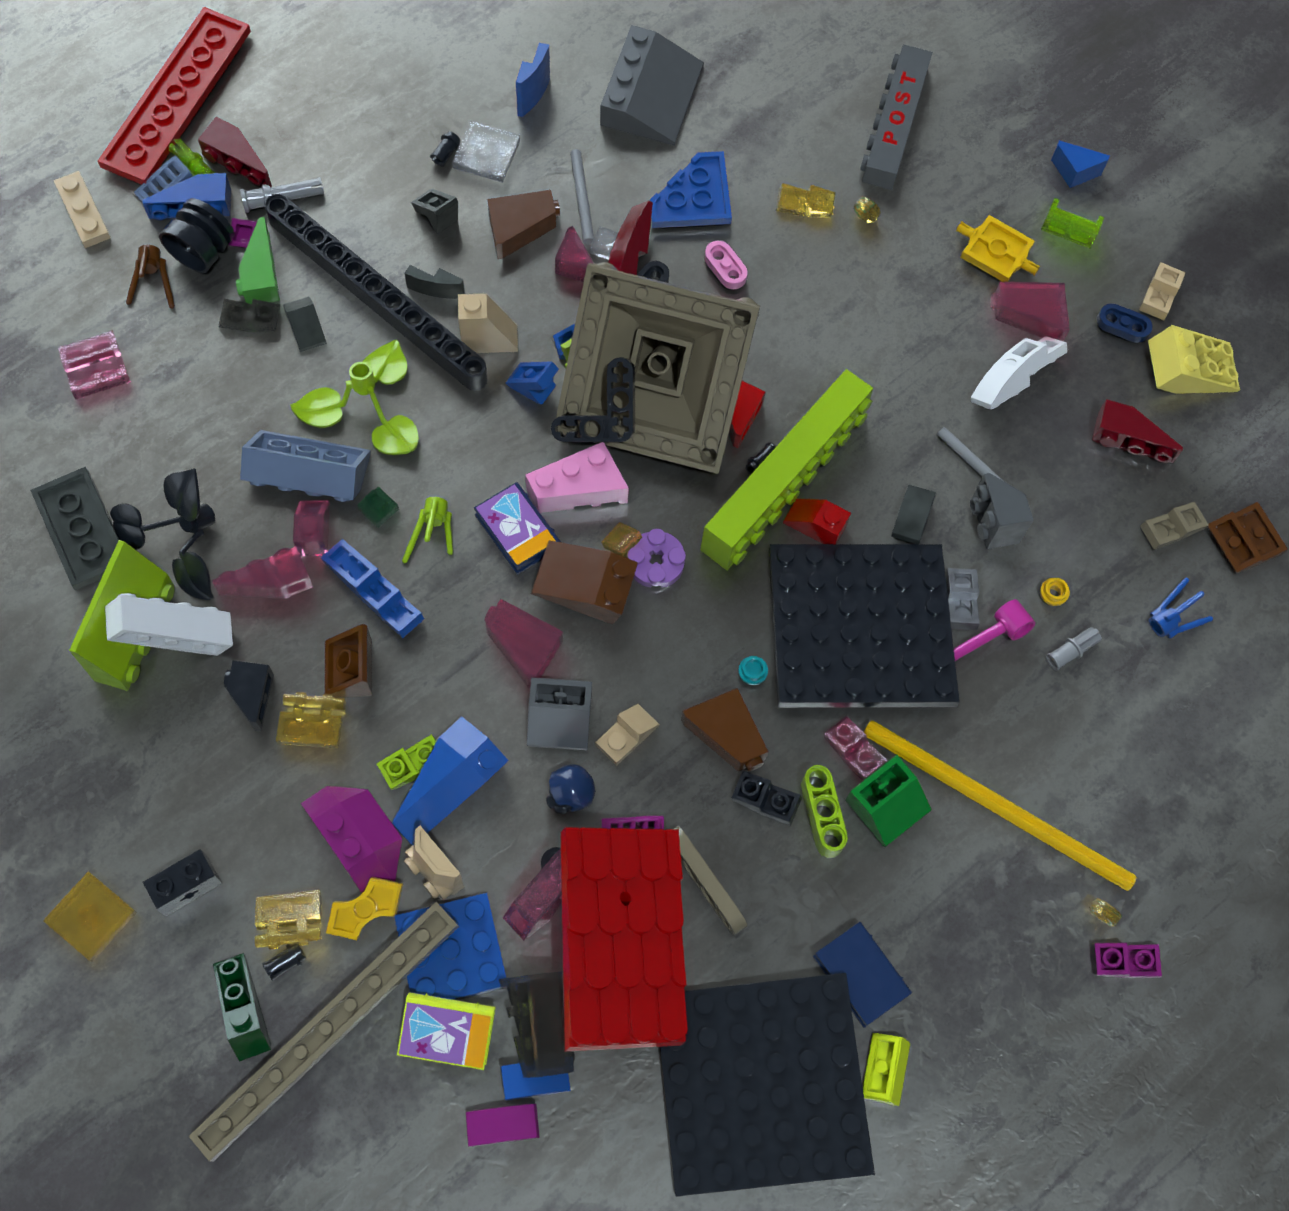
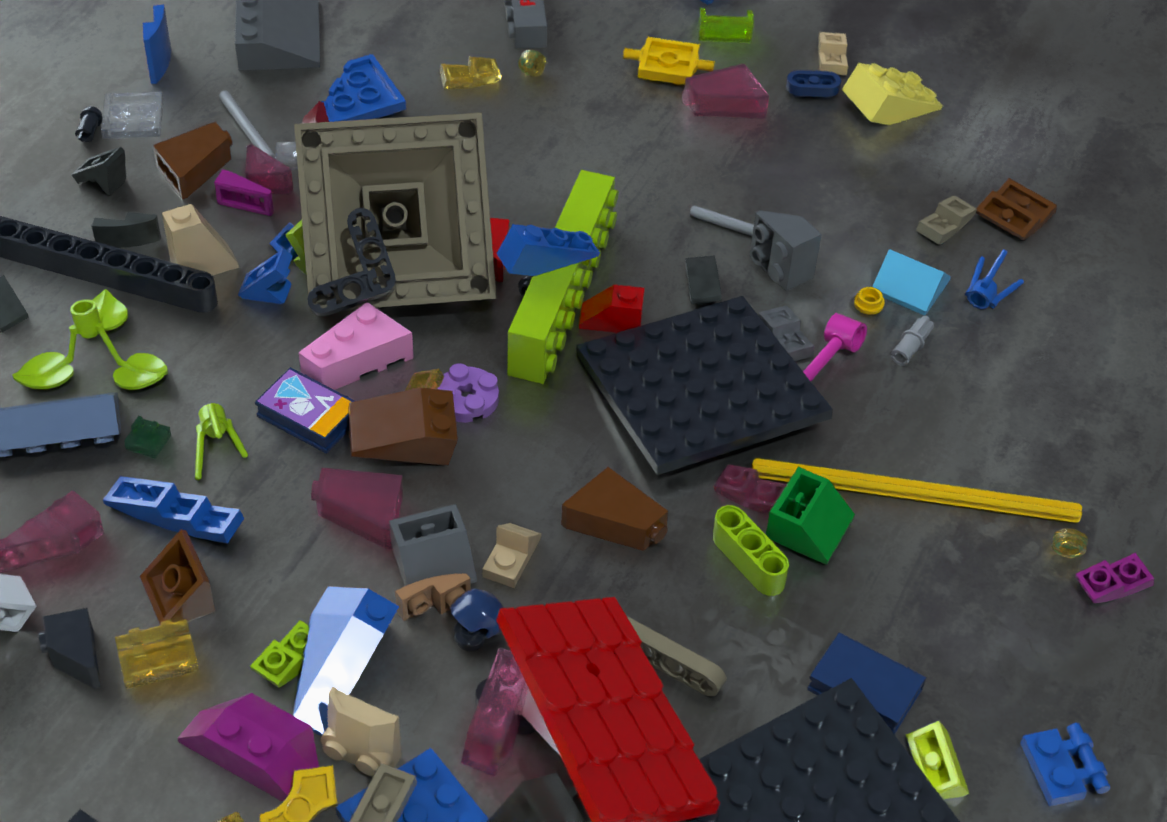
camera: 20 degrees left, 20 degrees down
clear pink slope [293,500,330,556] -> none
black slope [731,771,802,826] -> none
teal plate [738,656,768,685] -> none
white slope [971,336,1067,410] -> none
dark red slope [1092,399,1183,463] -> none
none -> magenta slope [214,170,274,216]
none -> medium nougat slope [395,574,470,621]
none -> blue slope [496,224,600,276]
none -> medium azure slope [872,249,951,316]
none -> blue plate [1020,723,1111,807]

